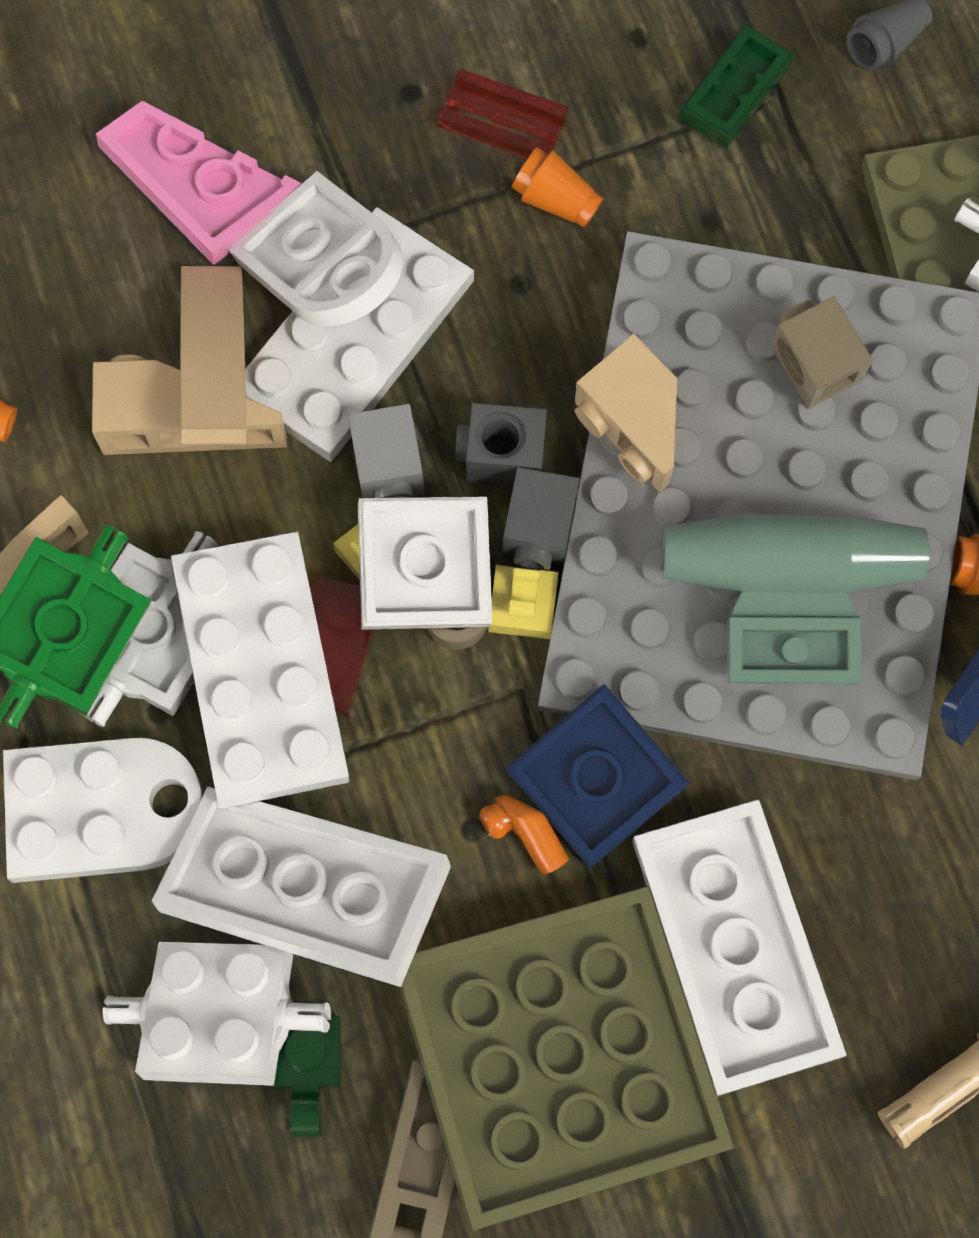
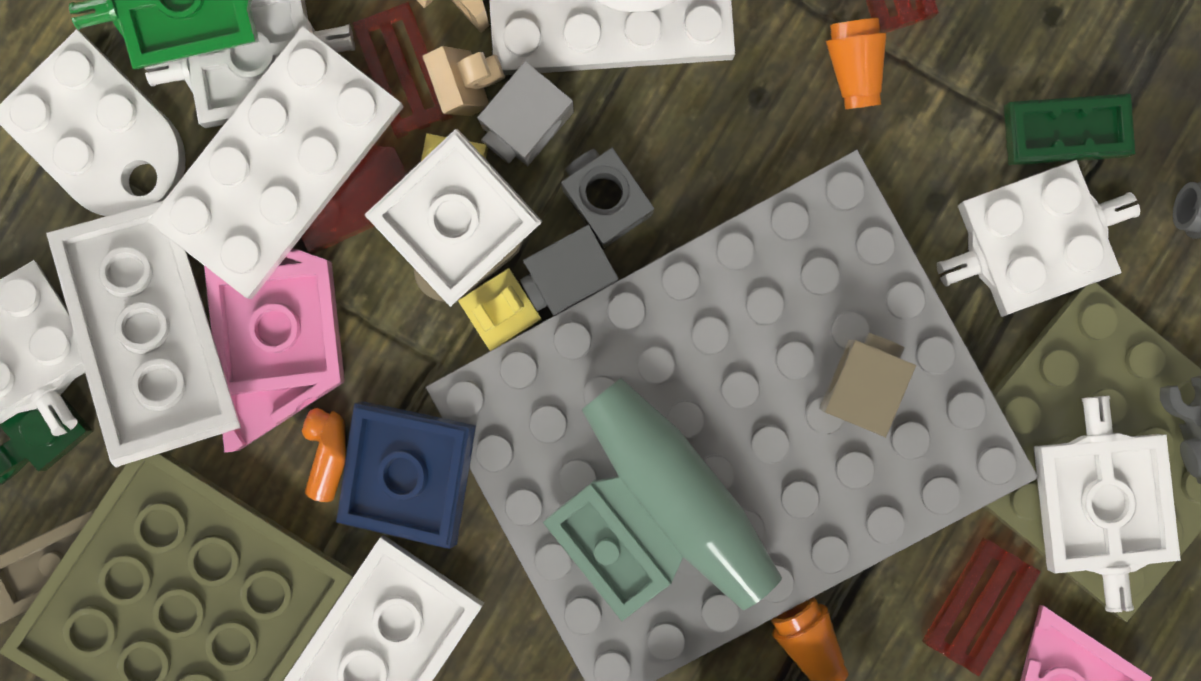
camera: 45 degrees right, 15 degrees up
tan slope [575,333,678,492] -> none
none -> bright pink wing [204,248,345,453]
none -> clear red tile [352,2,453,139]
none -> tan tile [423,46,505,116]
none -> white plate [937,160,1140,317]

